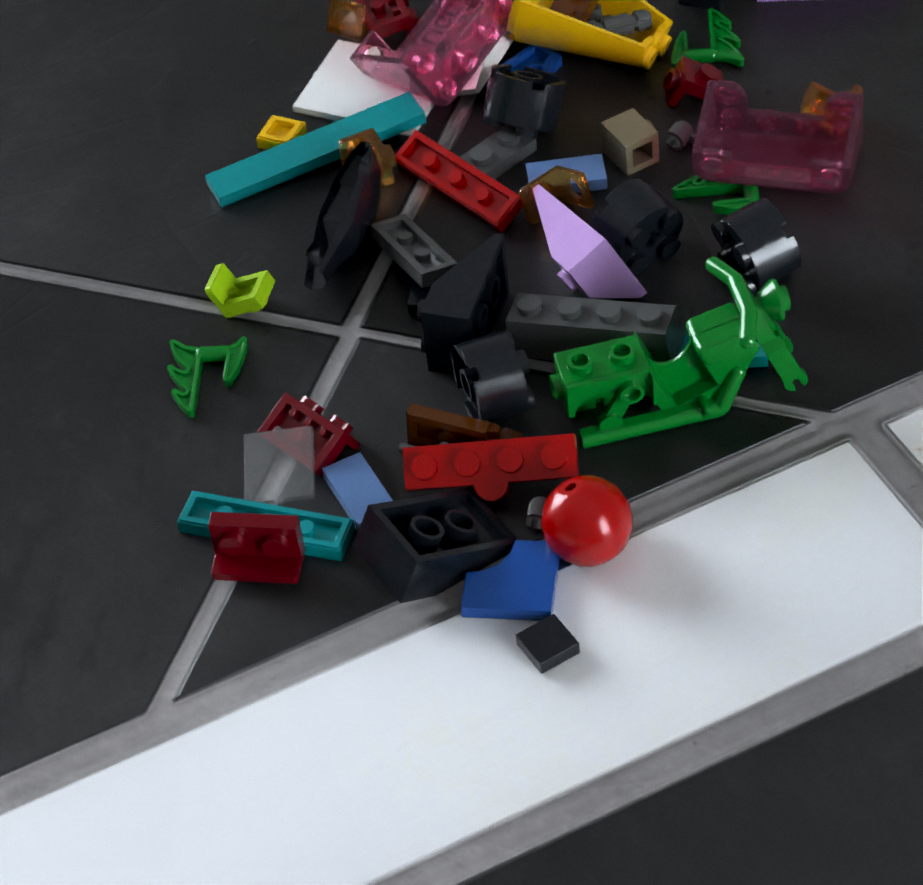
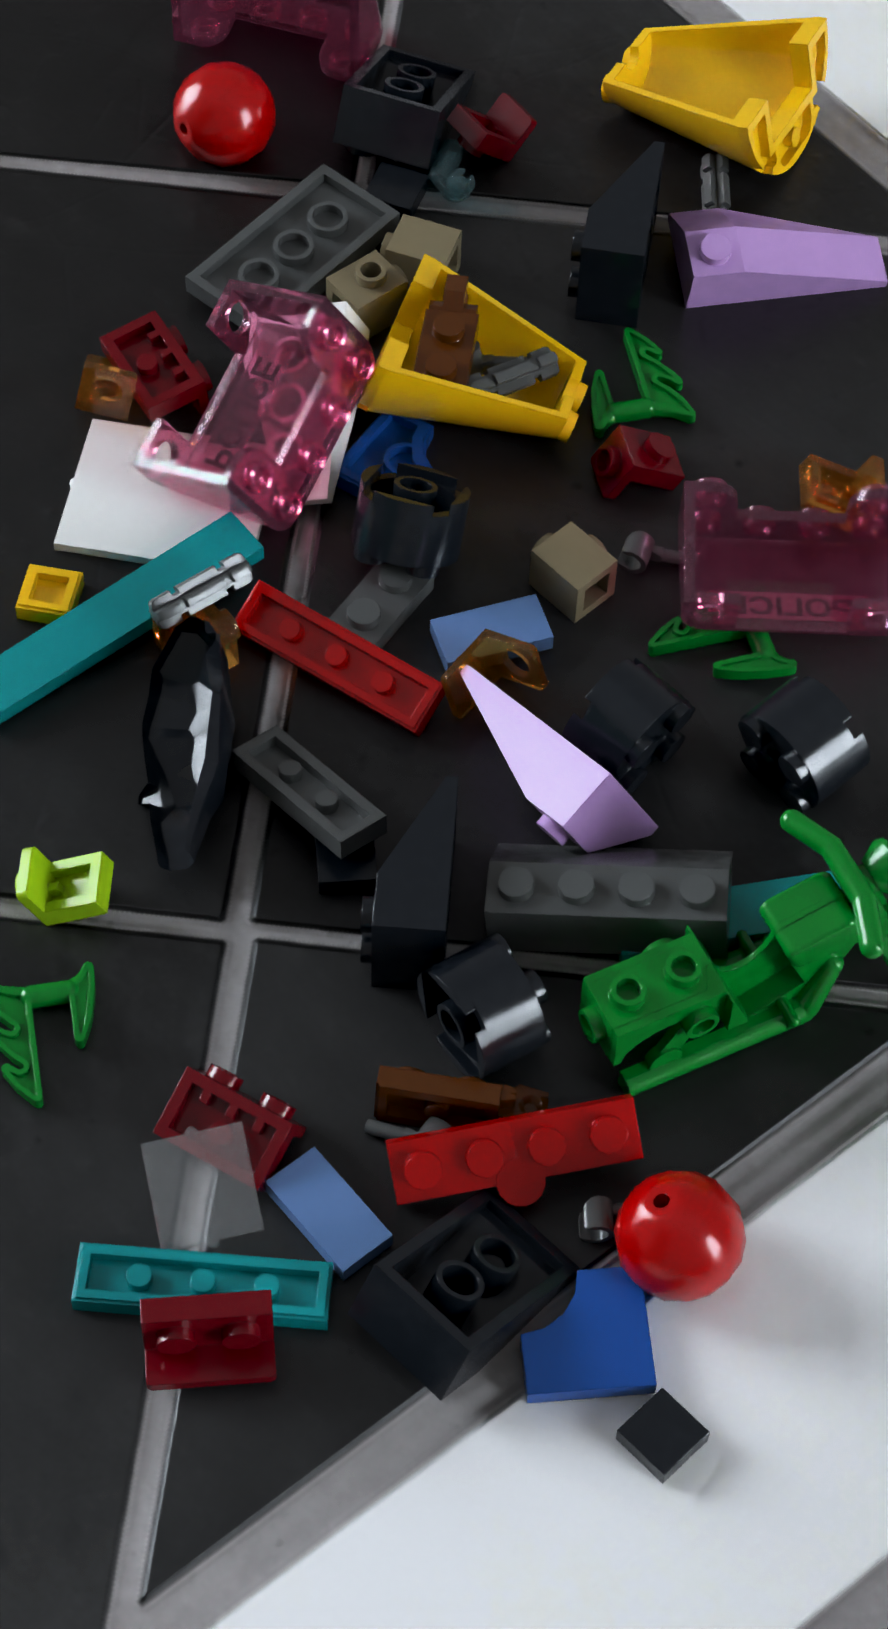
camera: 20 degrees left, 10 degrees up
none -> axle [148,553,253,629]

